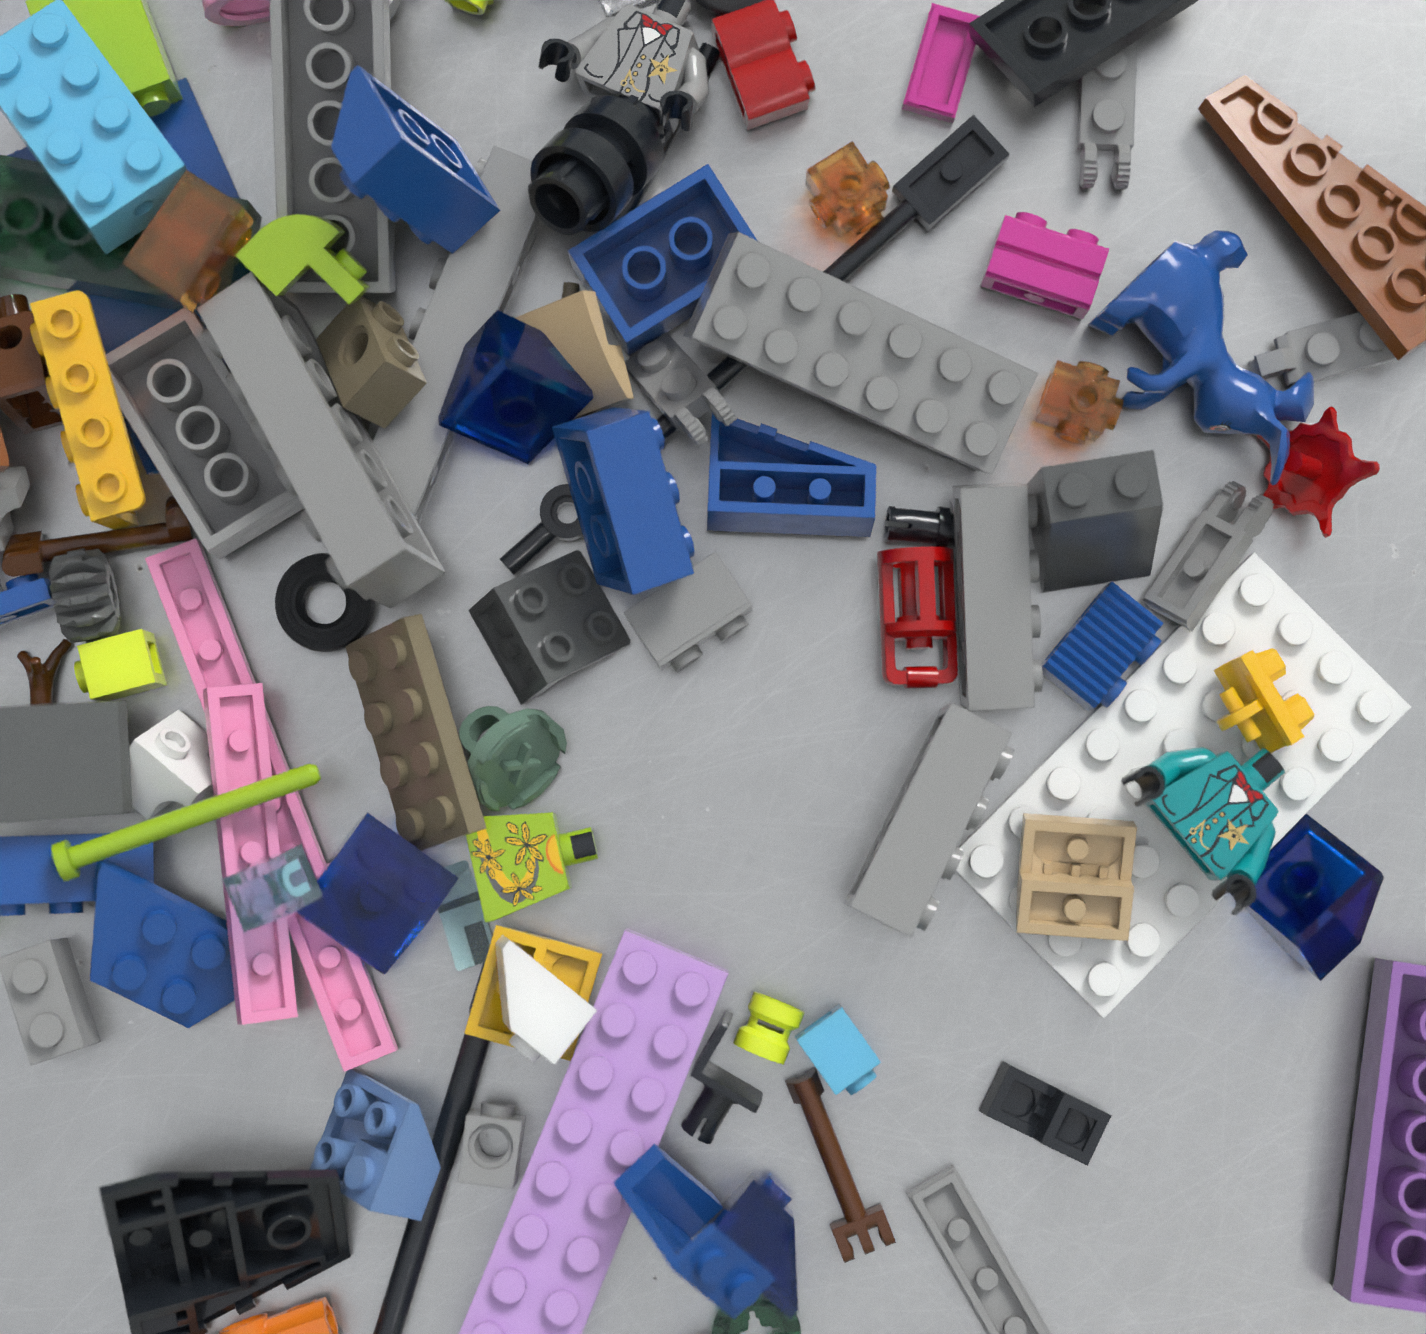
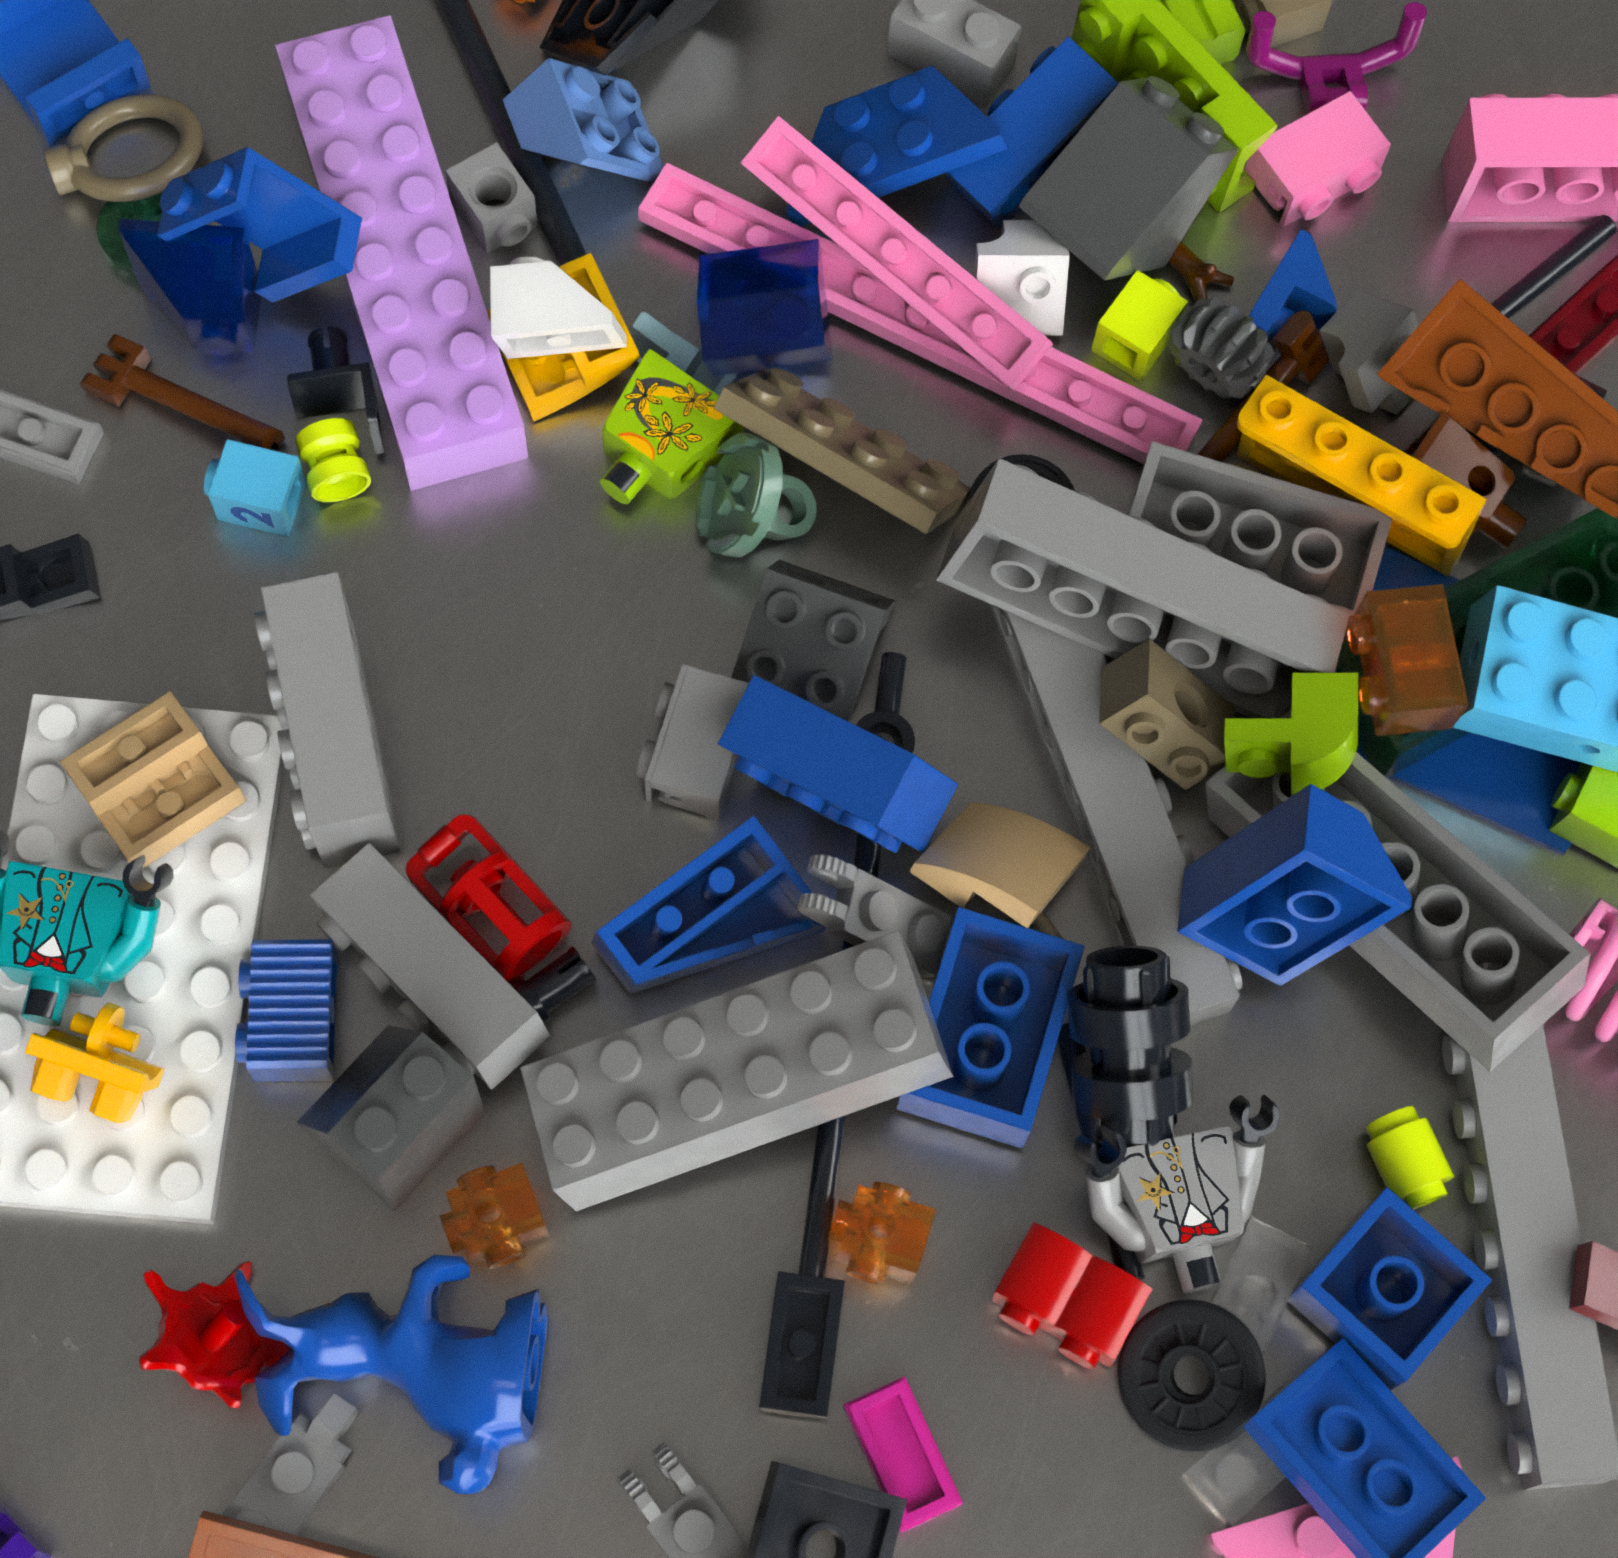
camera: 135 degrees right, 15 degrees down
lime bar [51,763,321,882] -> none
clear light blue brick [222,844,323,932] -> none
clear blue slope [438,310,593,464] -> none
dark pink brick [980,212,1109,320] -> none
light grey hinge [1143,481,1274,631] -> none

